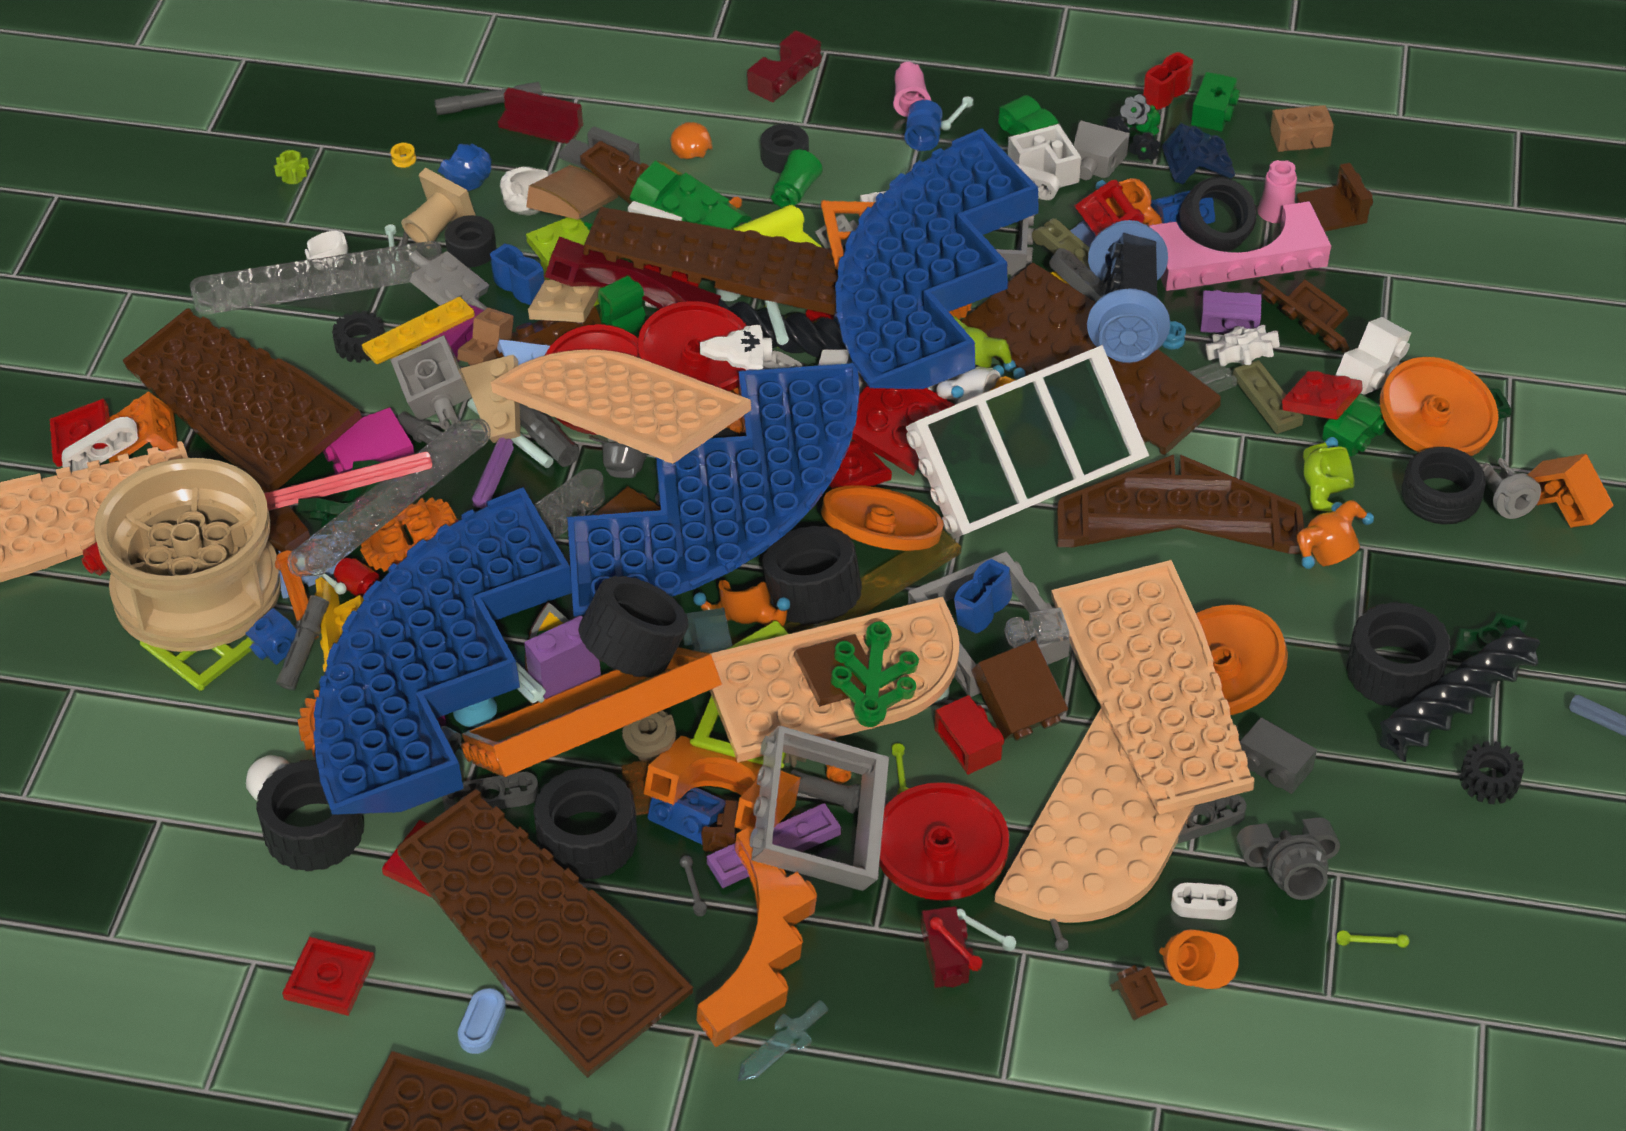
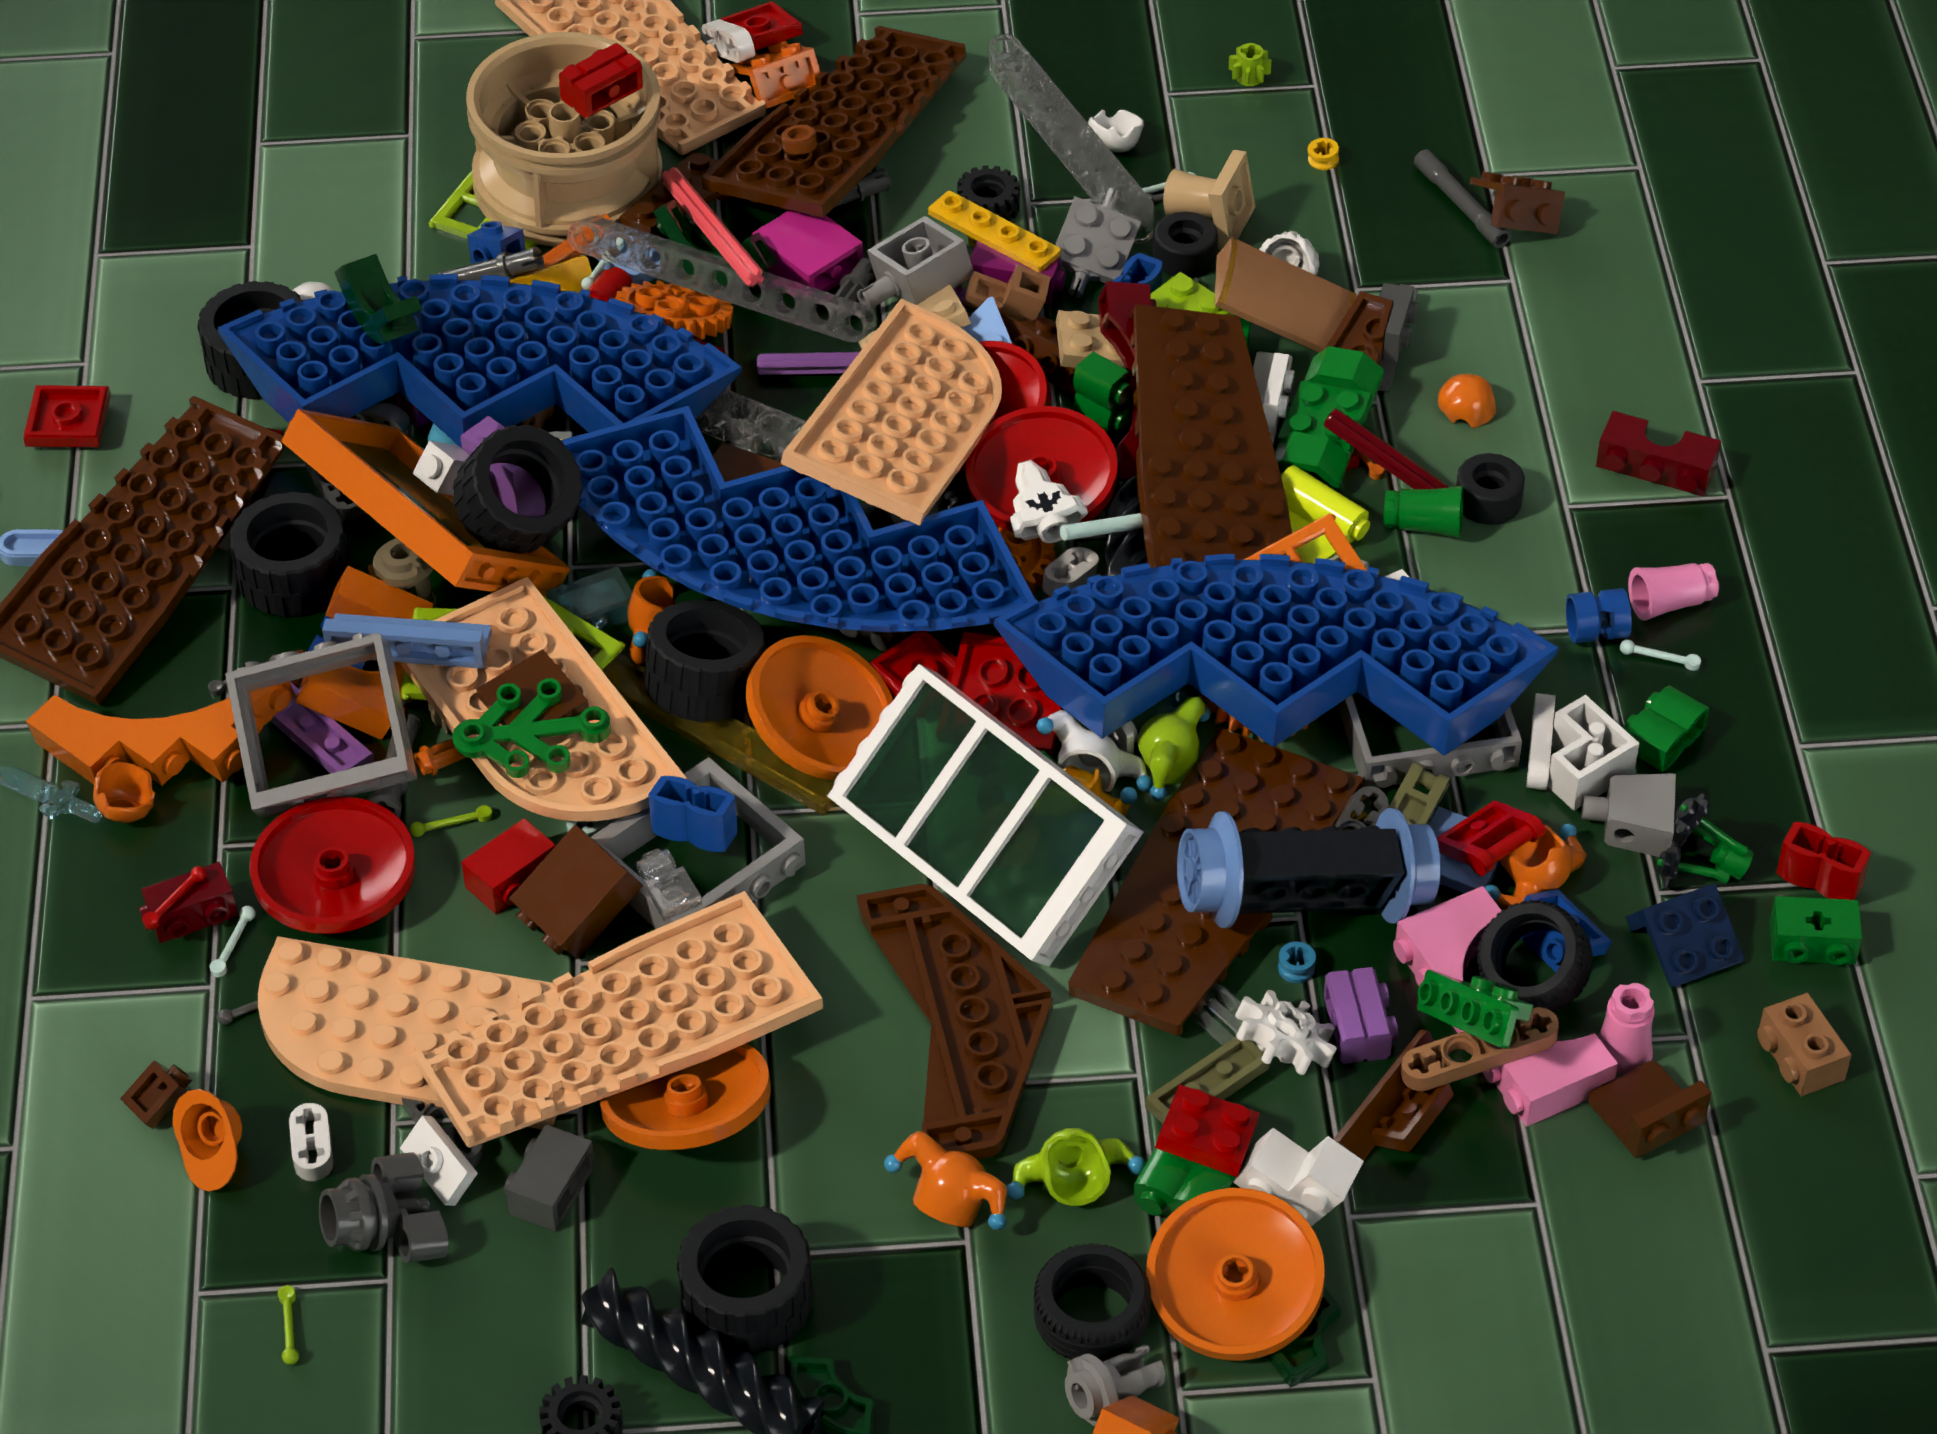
camera: 75 degrees right, 0 degrees up
blue hair [437,144,491,192] -> none
dark red panel [498,87,583,144] -> none
none -> orange hair [93,762,155,823]
none -> medium blue fence [322,613,492,669]
none -> dark green arch [334,254,422,344]
none -> white plate [400,1115,478,1206]
none -> white brick [412,441,470,496]
none -> red brick [559,42,643,119]
none -> dark orange tile [781,125,818,155]
none -> dark red axle [1324,409,1449,489]
none -> medium nougat beam [1401,1007,1559,1091]
none -> green bracket [1417,969,1533,1049]
none -> reddish brown bracket [1469,172,1565,234]

